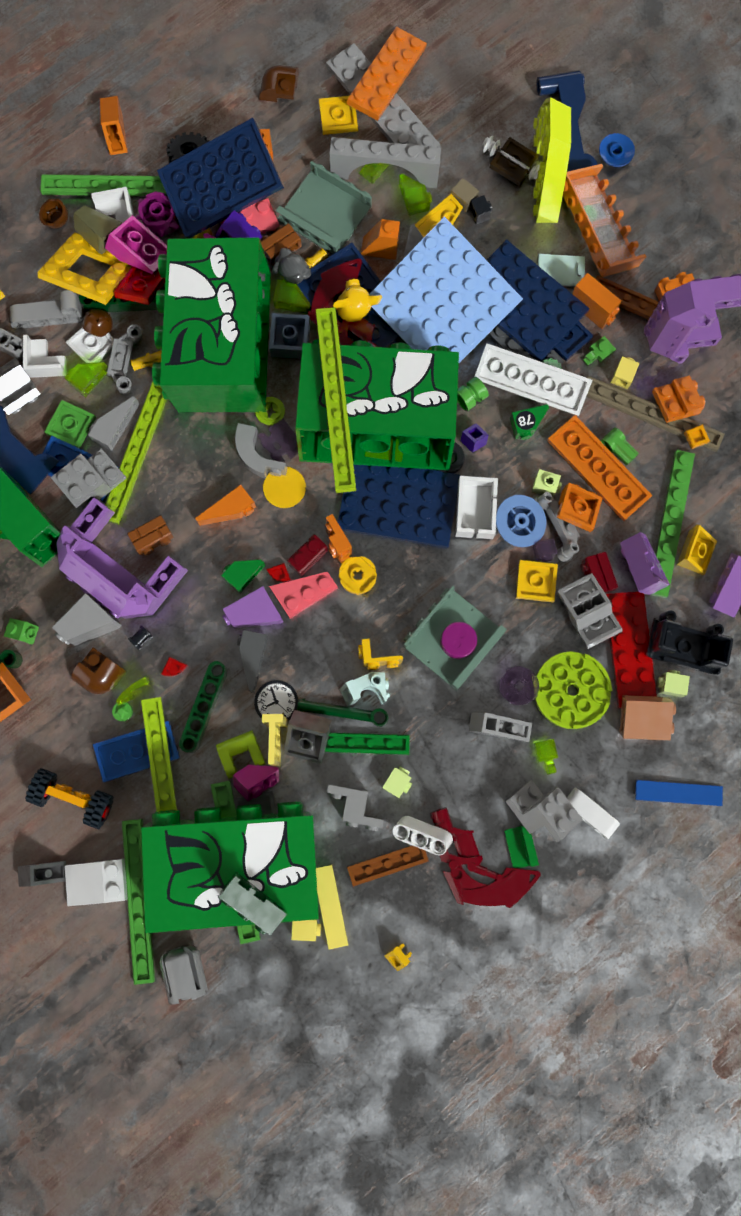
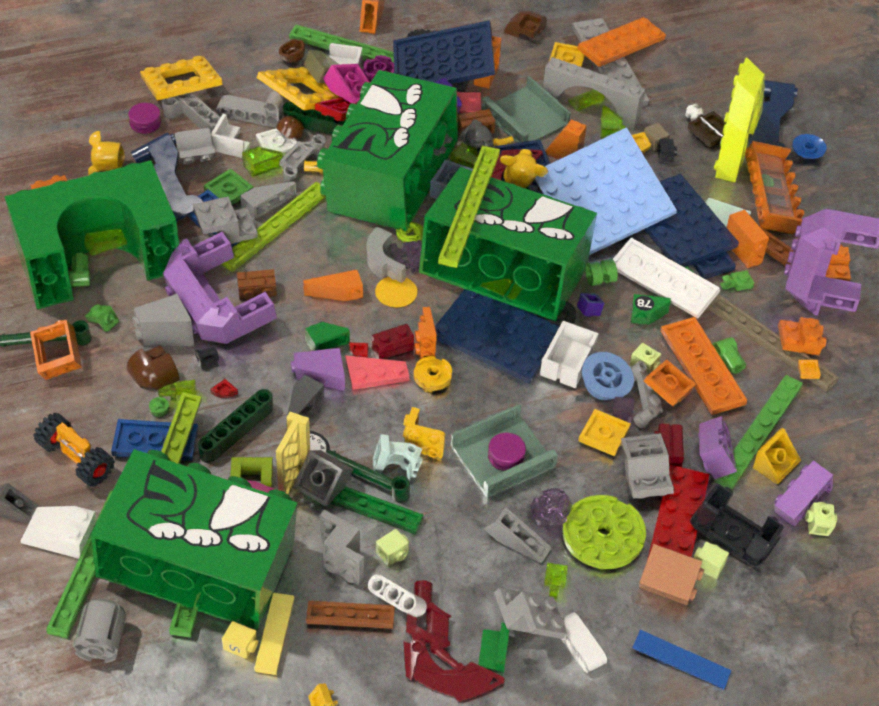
camera: 20 degrees right, 30 degrees down
wedge [218,872,287,936] -> none
light yellow brick [611,356,639,389] -> none

